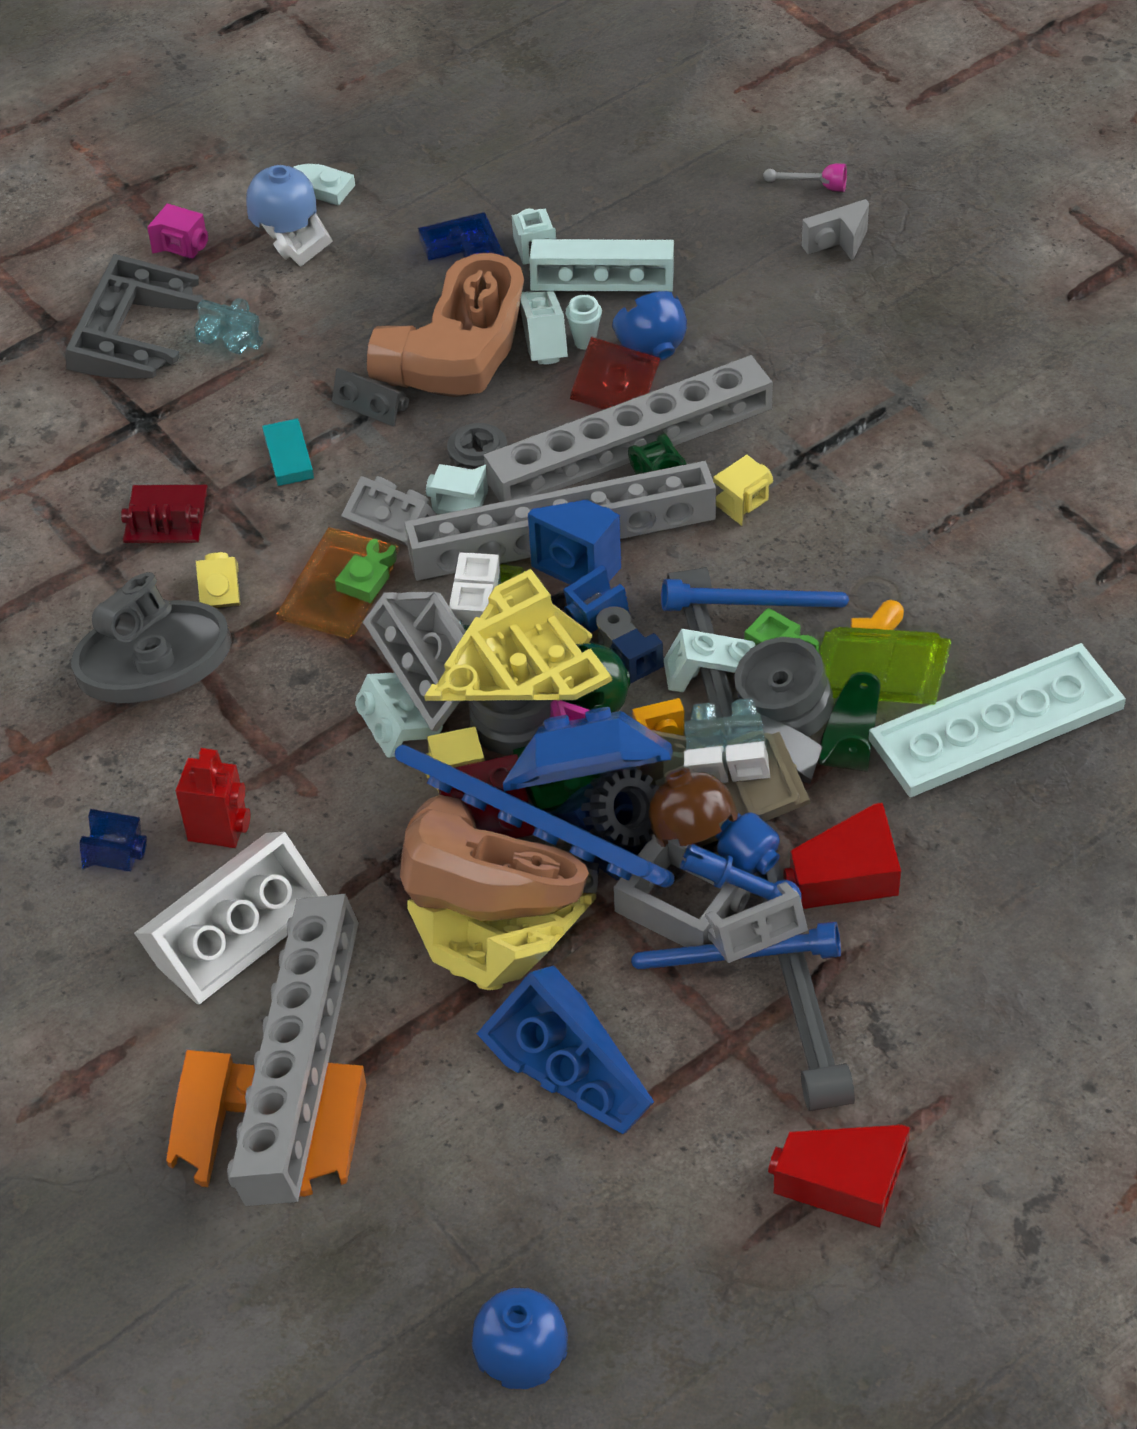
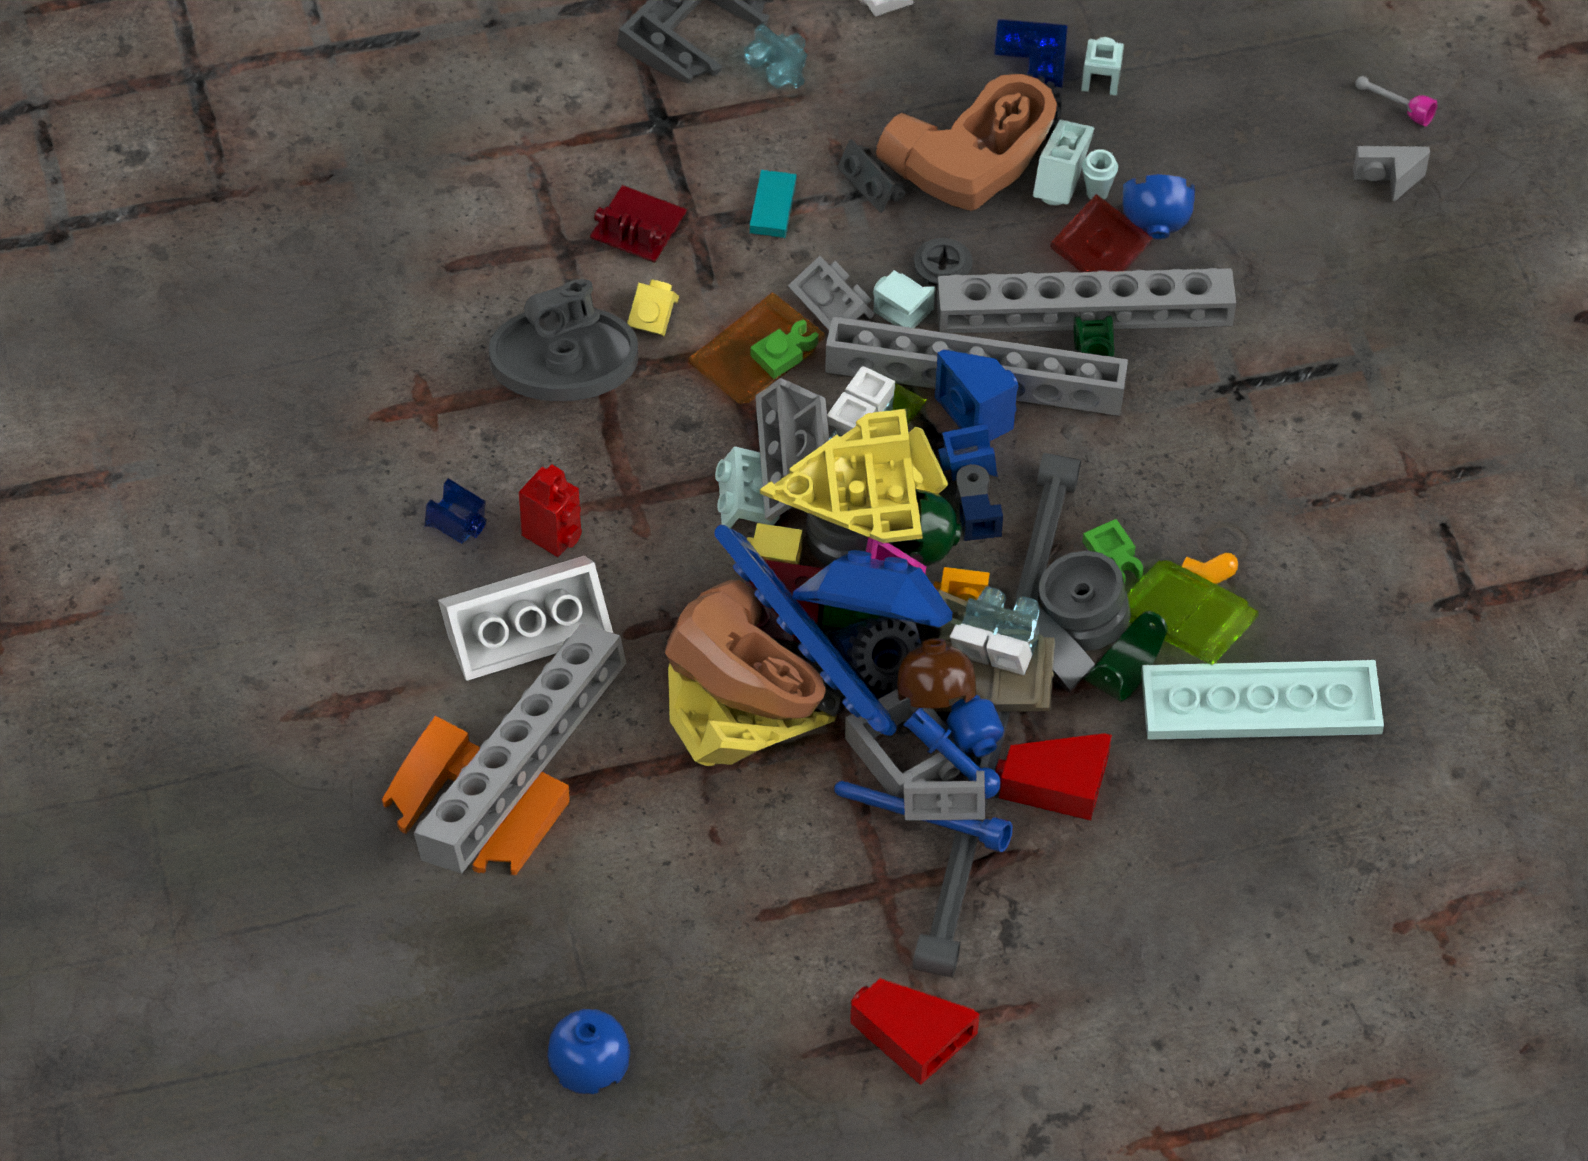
camera: 20 degrees right, 5 degrees up
blue wedge [476,965,654,1134] -> none
light aqua brick [529,239,674,291] -> none
blue piece [661,579,849,611] -> none
light aqua bracket [664,629,756,692] -> none
light yellow window [713,455,773,526] -> none

